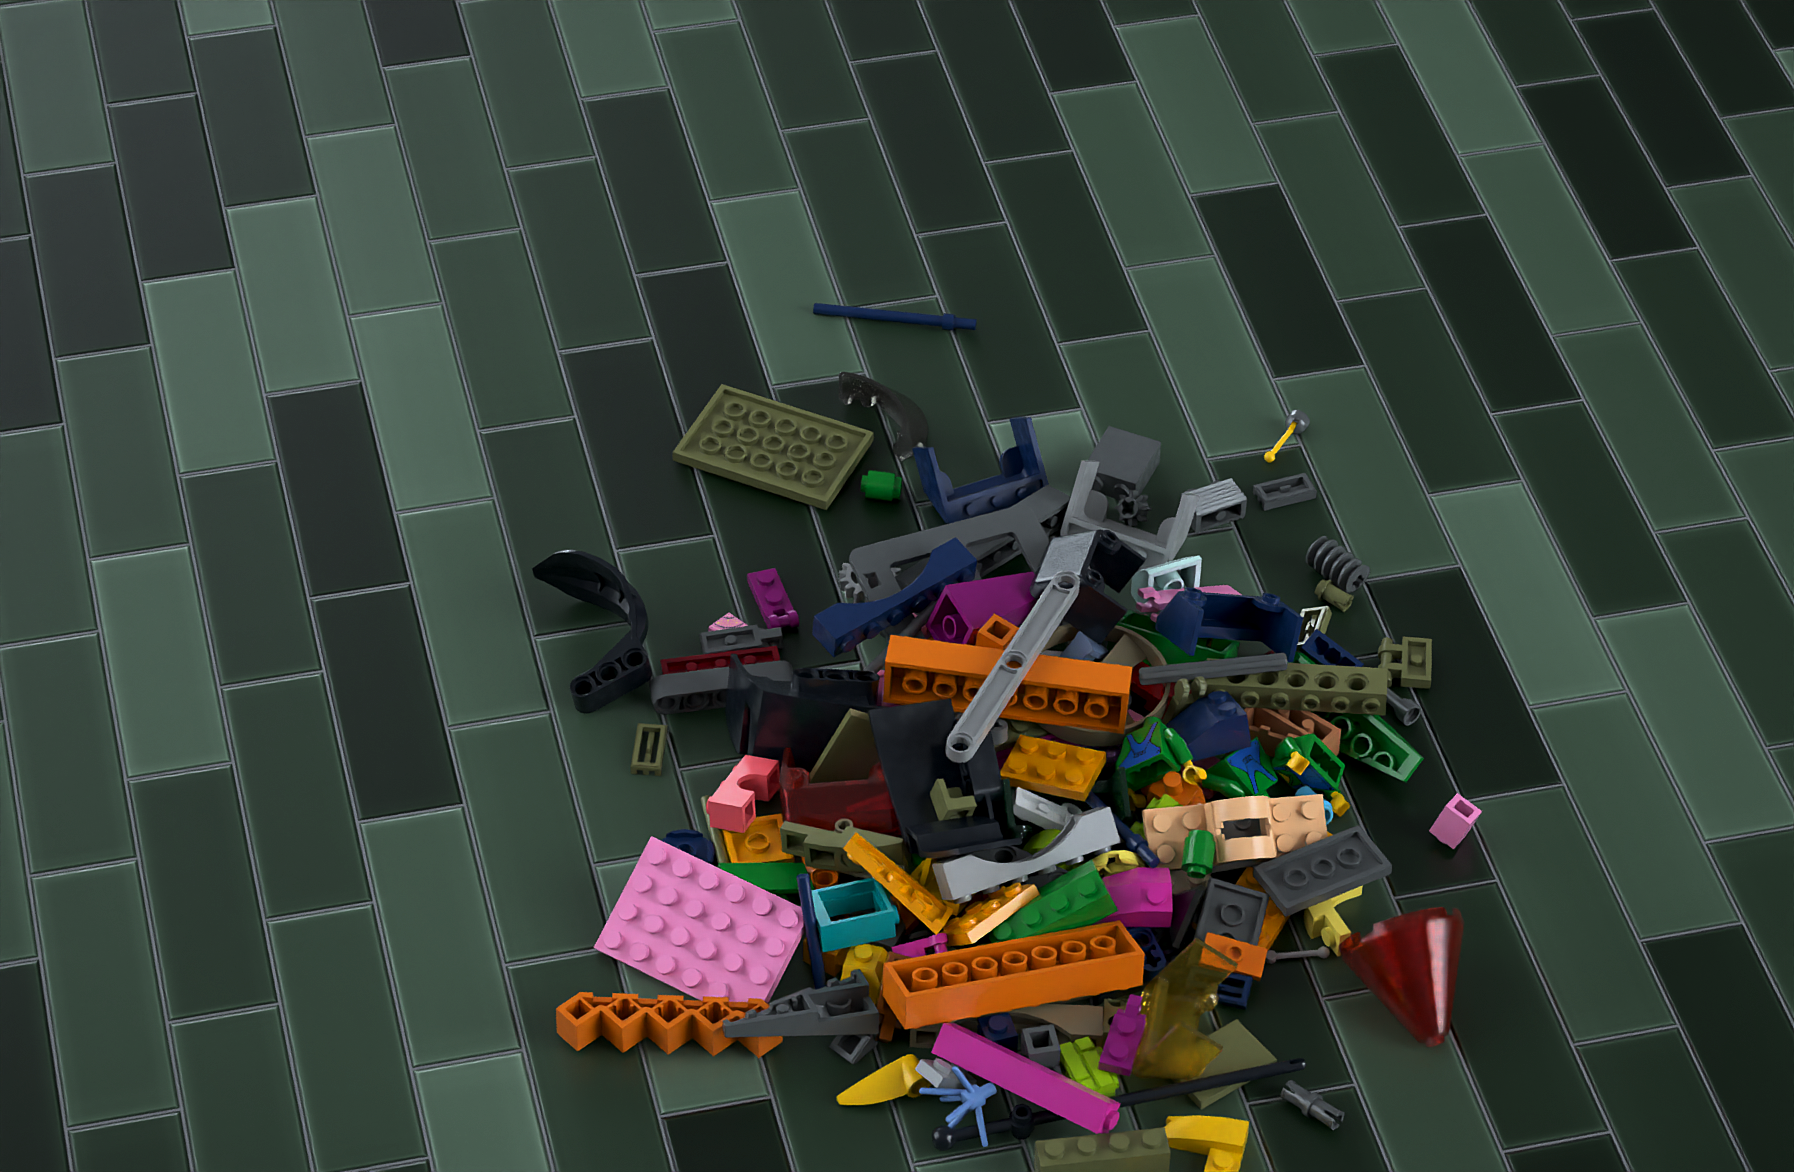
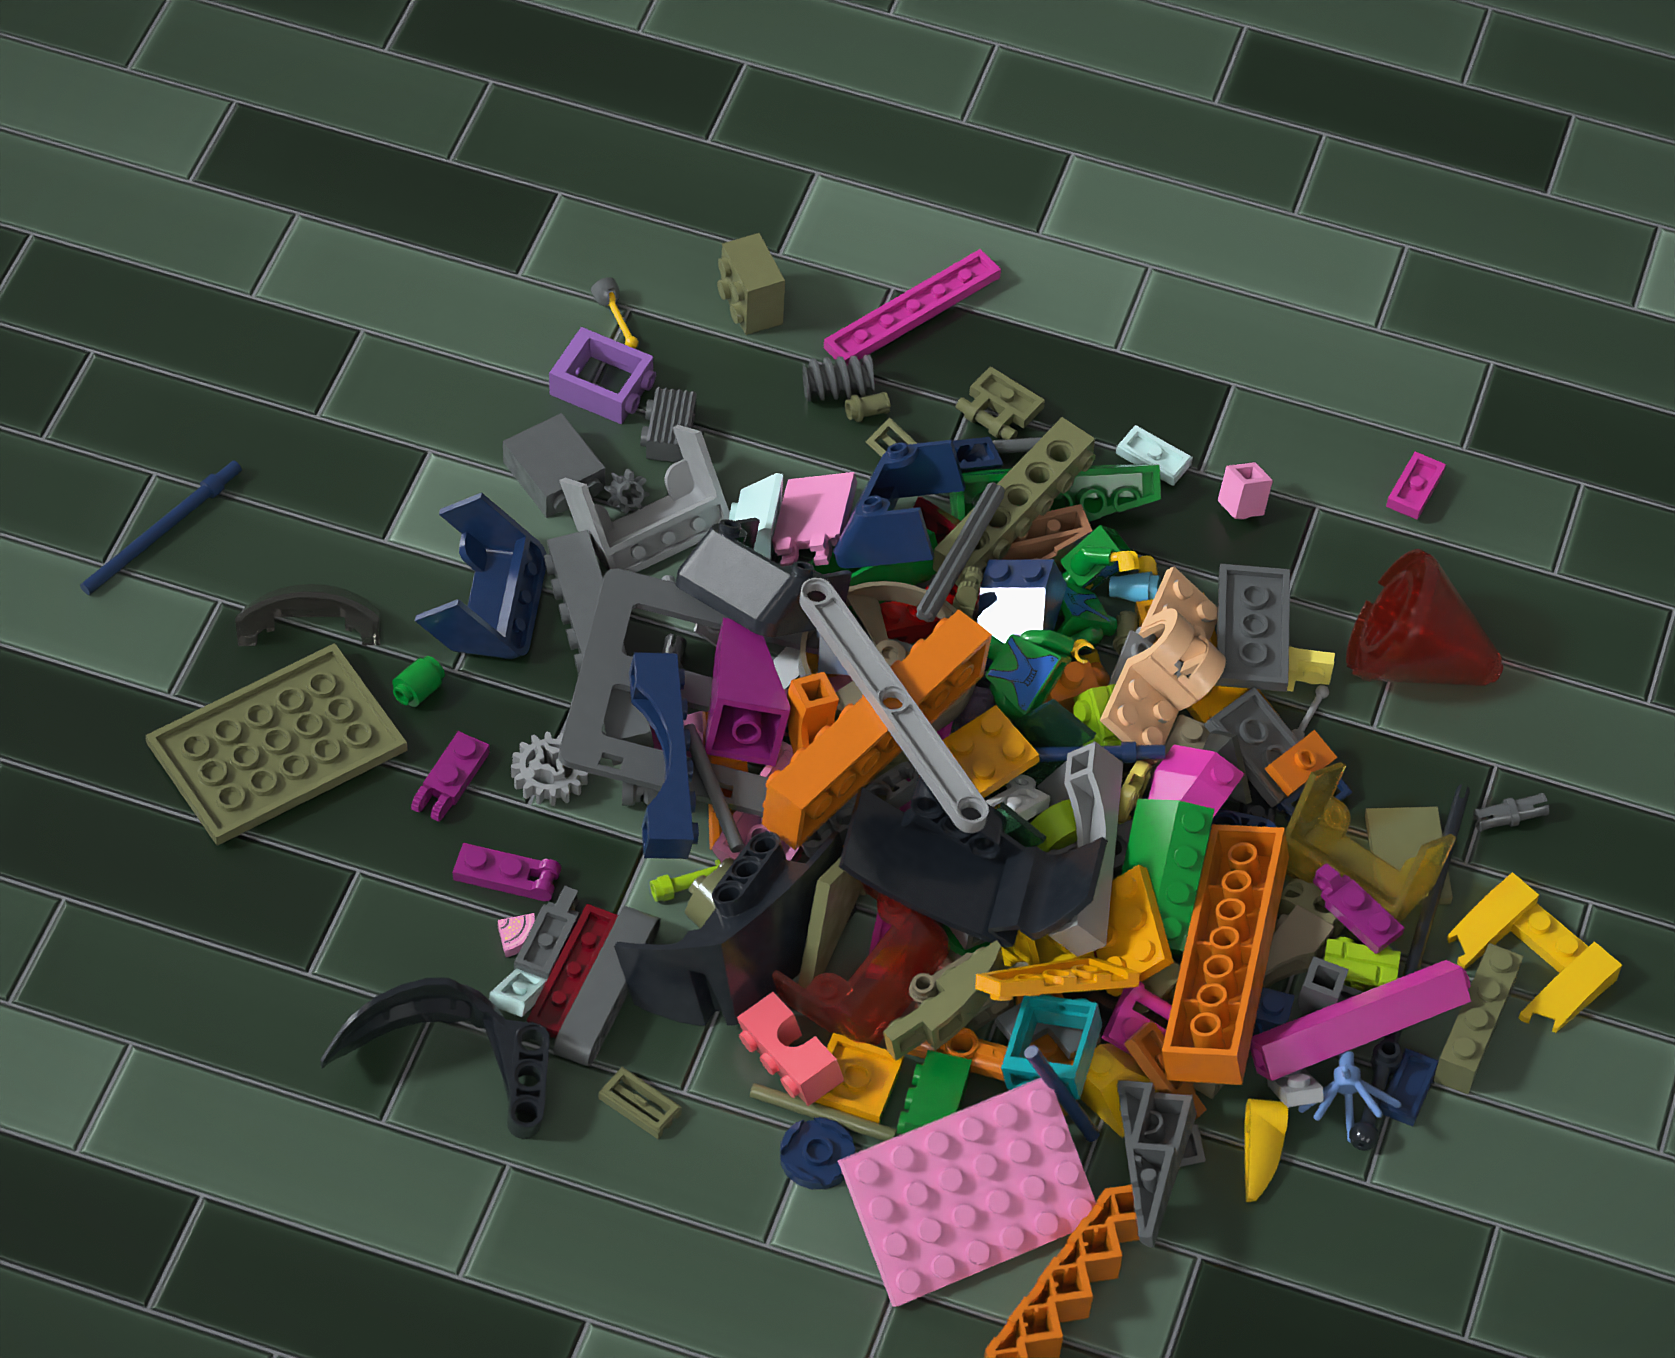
camera: 60 degrees left, 10 degrees up
olive panel [930,778,977,821] -> none
green brick [1181,830,1216,879] -> none
dark grey tile [1253,473,1317,511] -> none
none -> magenta hinge [411,731,490,822]
none -> light aqua plate [489,969,547,1017]
none -> medium lavender window [549,327,656,424]
none -> olive brick [717,233,785,335]
none -> dark pink plate [824,249,1001,366]
none -> light aqua plate [1116,425,1193,486]
none -> dark blue tile [1380,1048,1439,1127]
none -> dark pink plate [1386,451,1446,520]

